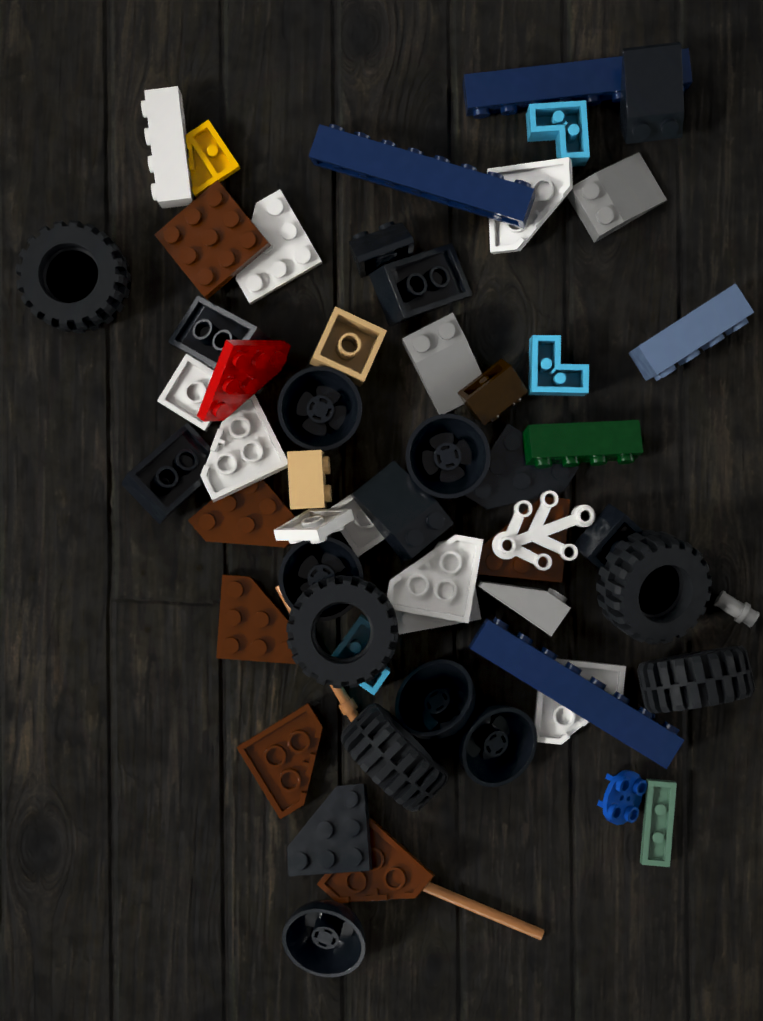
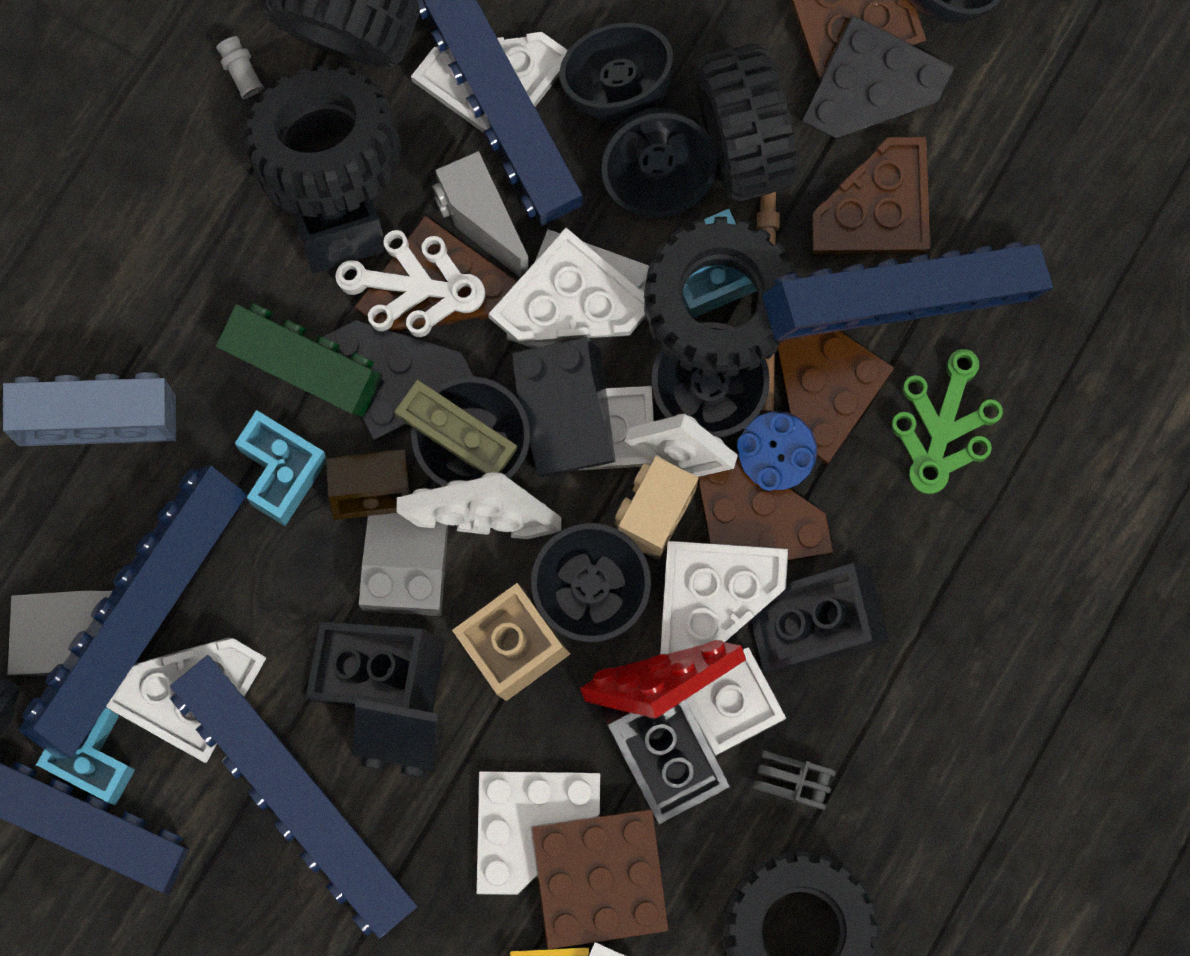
camera: 150 degrees left, 10 degrees down
none -> dark blue brick [19,465,247,759]
none -> olive plate [394,380,517,474]
none -> white plate [397,472,561,539]
none -> blue plate [737,411,817,491]
none -> dark grey arm [753,750,836,811]
none -> dark blue brick [762,242,1053,341]
none -> bright green plant [891,349,1003,494]

